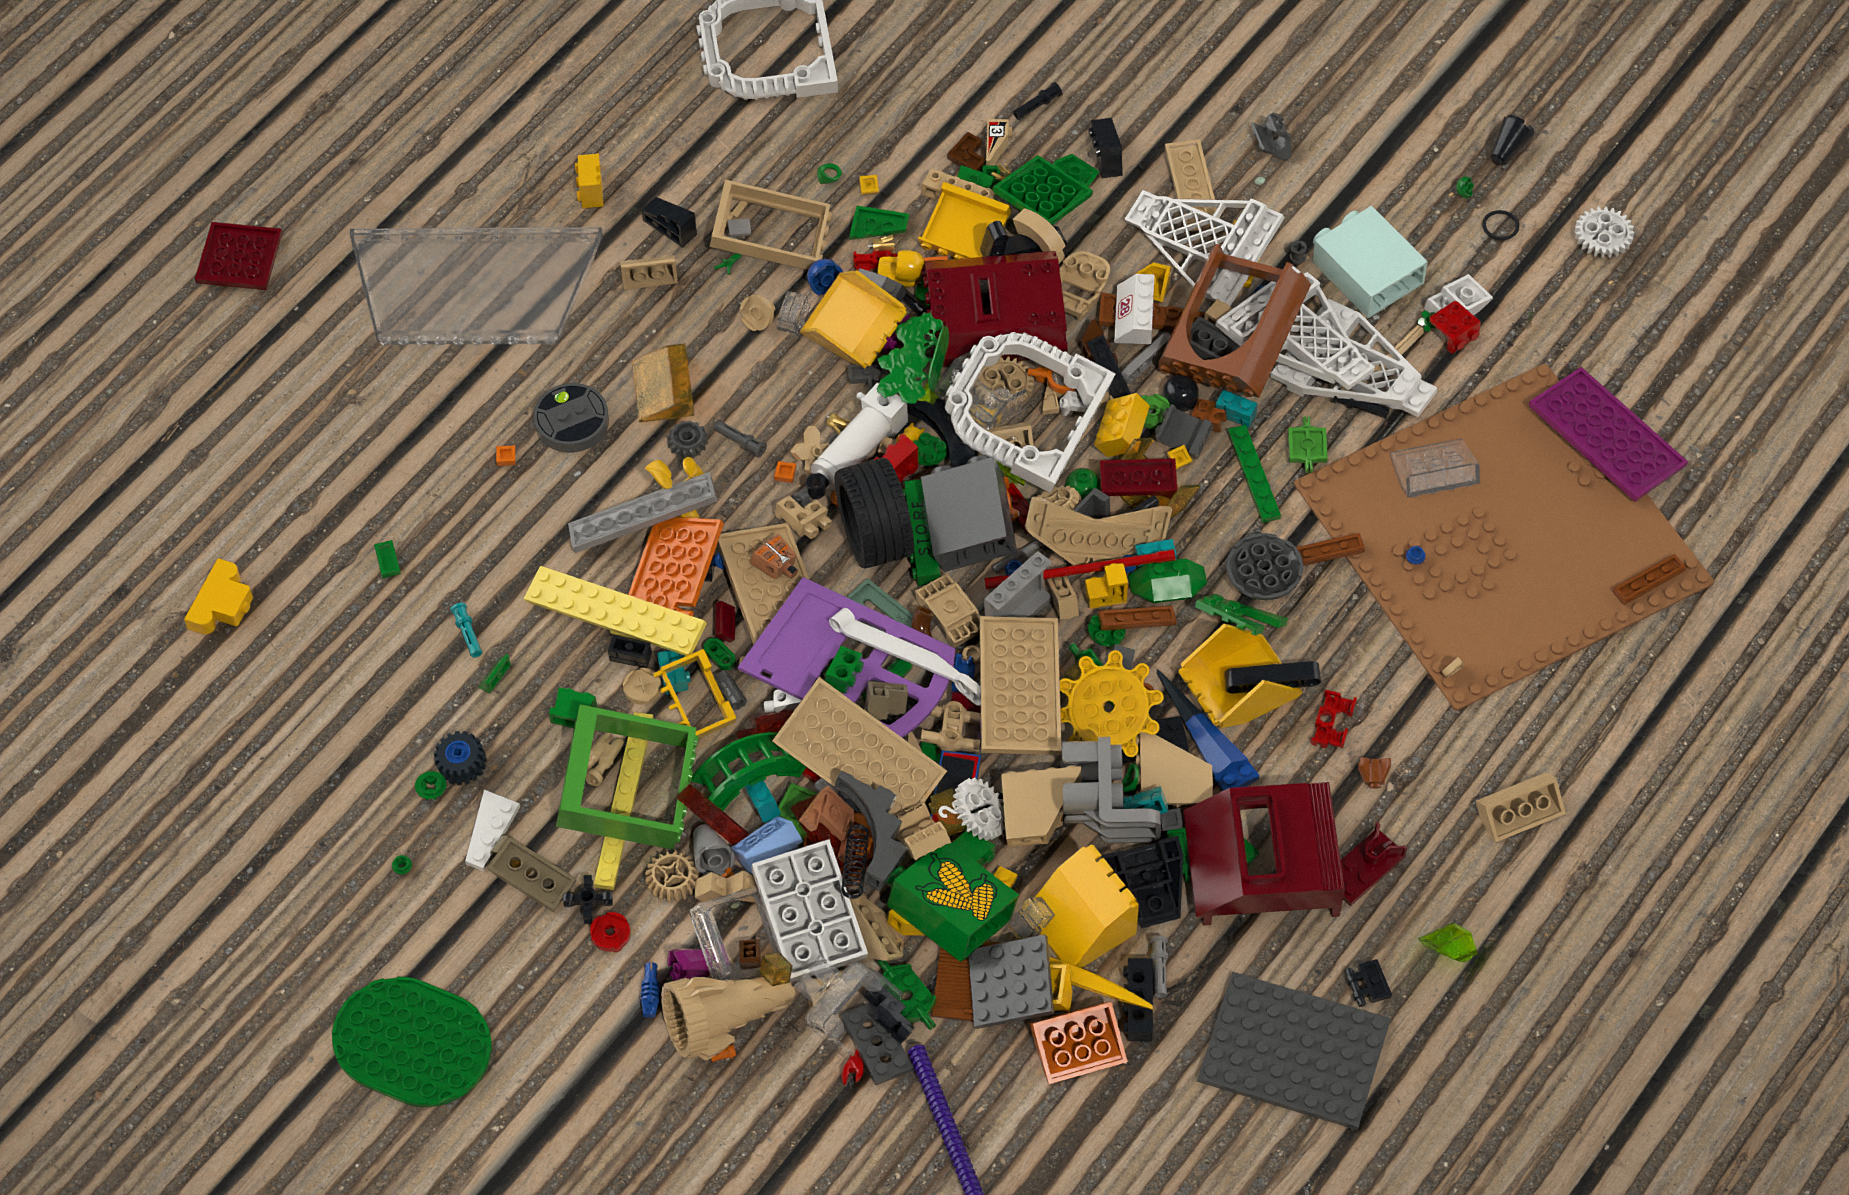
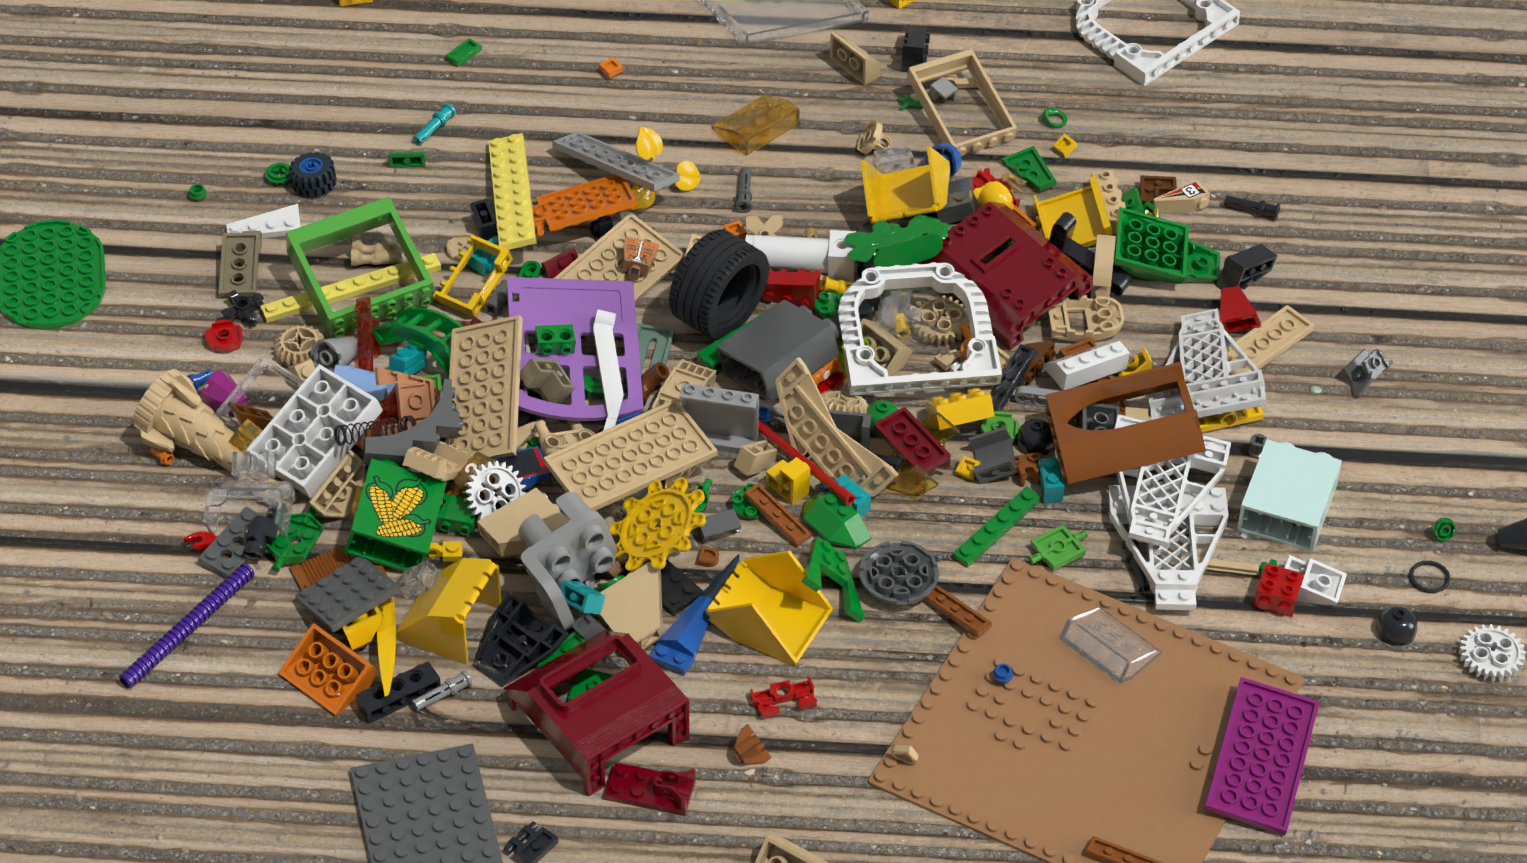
camera: 55 degrees right, 10 degrees down
piece [534,383,609,453] -> none
green hips [549,687,597,729] -> none
dark grey gear [667,420,708,459] -> none
black beam [1224,661,1321,694] -> none
none -> red slope [1220,286,1262,333]
none -> black cylinder [1376,606,1417,646]

